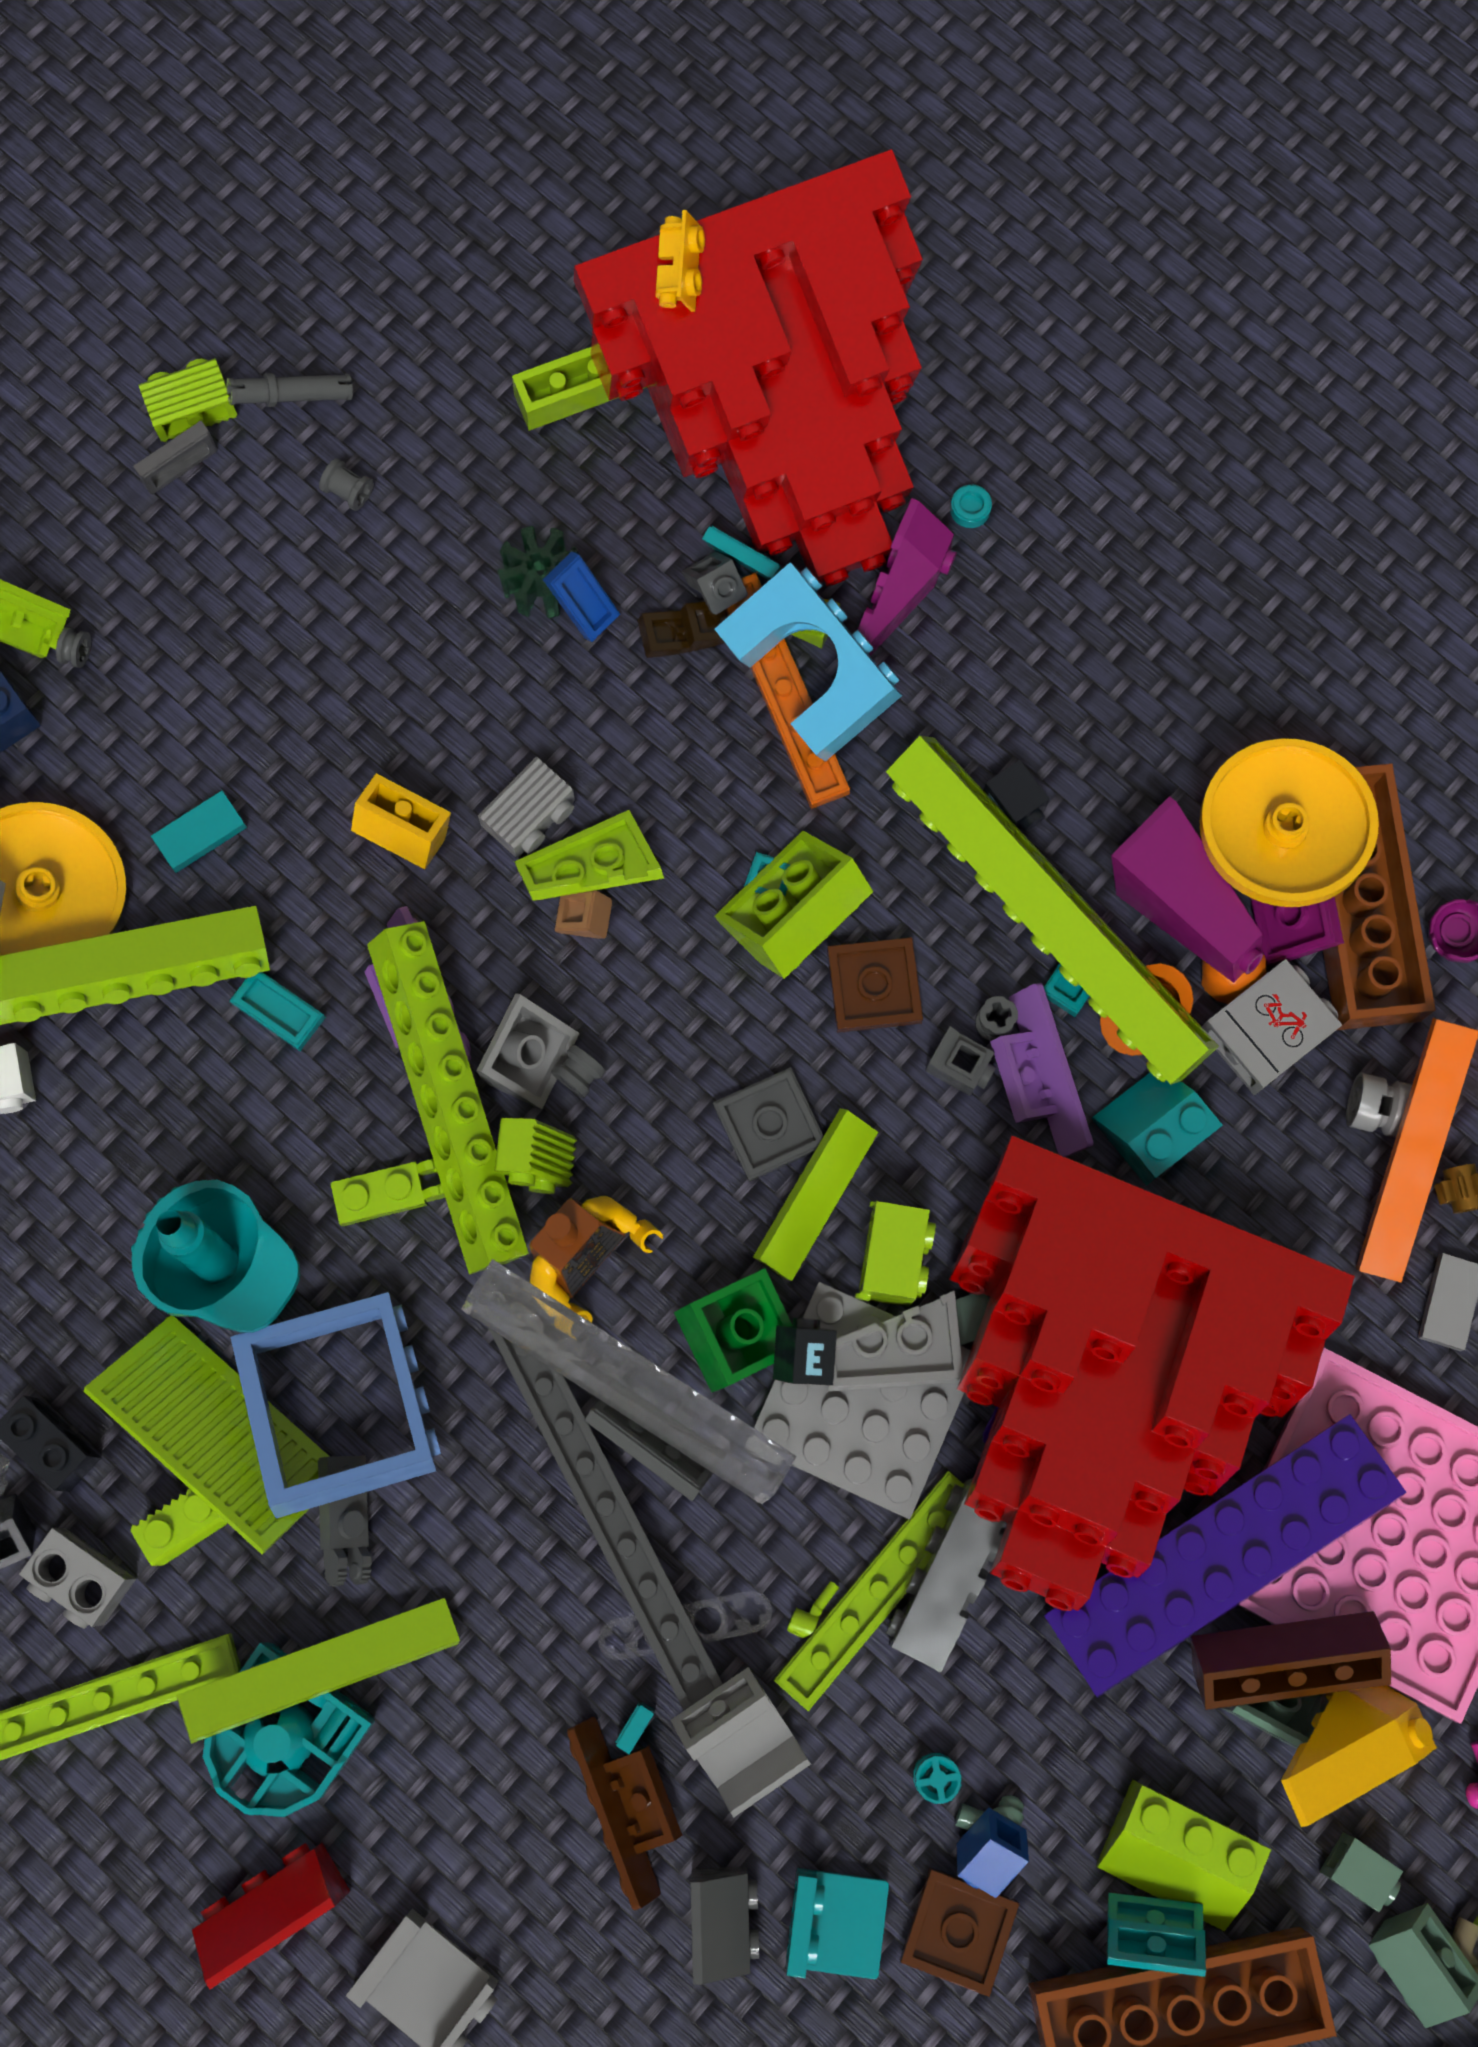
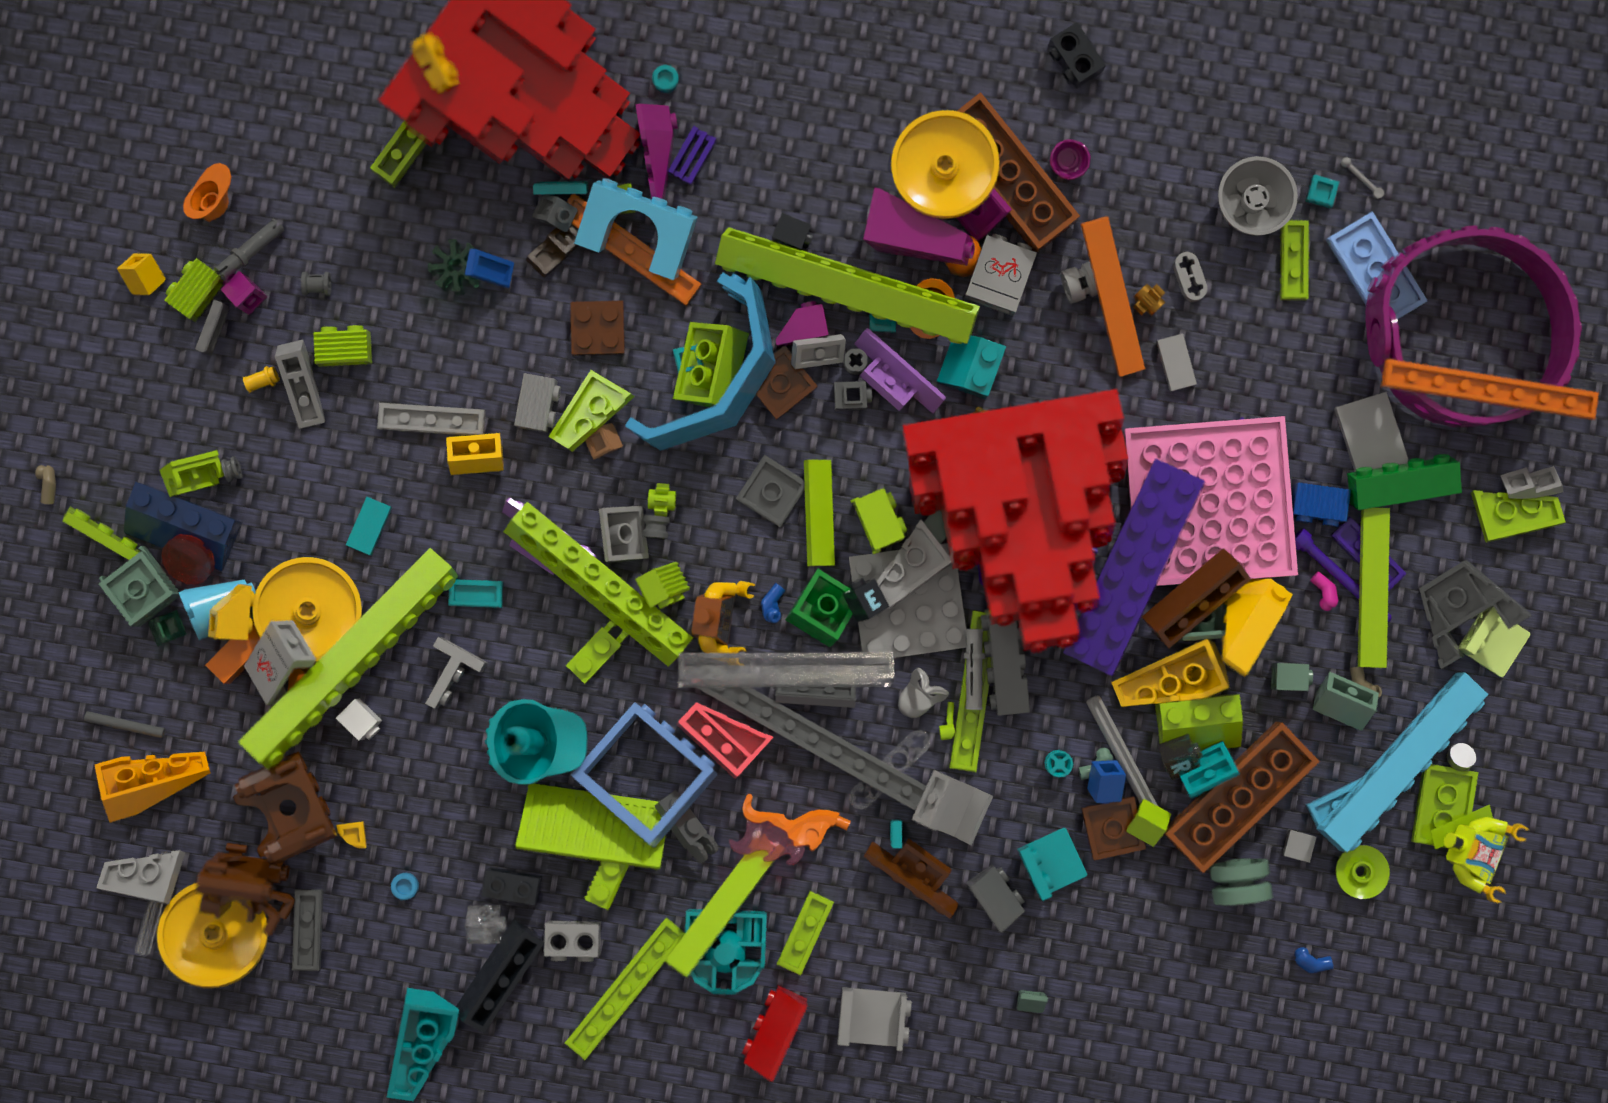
camera: 30 degrees left, 10 degrees up
none -> yellow panel [117,253,165,295]
none -> orange piece [183,163,231,222]
none -> magenta slope [221,271,268,315]
none -> yellow pin [243,366,279,393]
none -> light grey slope [275,340,325,429]
none -> lime brick [313,325,372,367]
none -> light grey tile [377,403,486,436]
none -> light grey bracket [425,637,488,709]
none -> reddish brown plate [570,301,625,356]
none -> dark azure panel [625,273,775,451]
none -> lime gear [648,483,676,517]
none -> dark purple tile [668,126,717,185]
none -> coral wedge [677,702,773,779]
none -> piece [729,794,851,865]
none -> blue arm [761,583,786,623]
none -> magenta slope [775,301,829,349]
none -> lime tile [777,891,834,976]
none -> light grey plate [791,334,846,369]
none -> light grey piece [898,668,949,718]
none -> light grey pin [964,629,985,710]
none -> light grey axle [1087,695,1158,806]
none -> yellow wedge [1111,639,1230,707]
none -> lime panel [1126,799,1171,847]
none -> clear smoke brick [1158,734,1203,780]

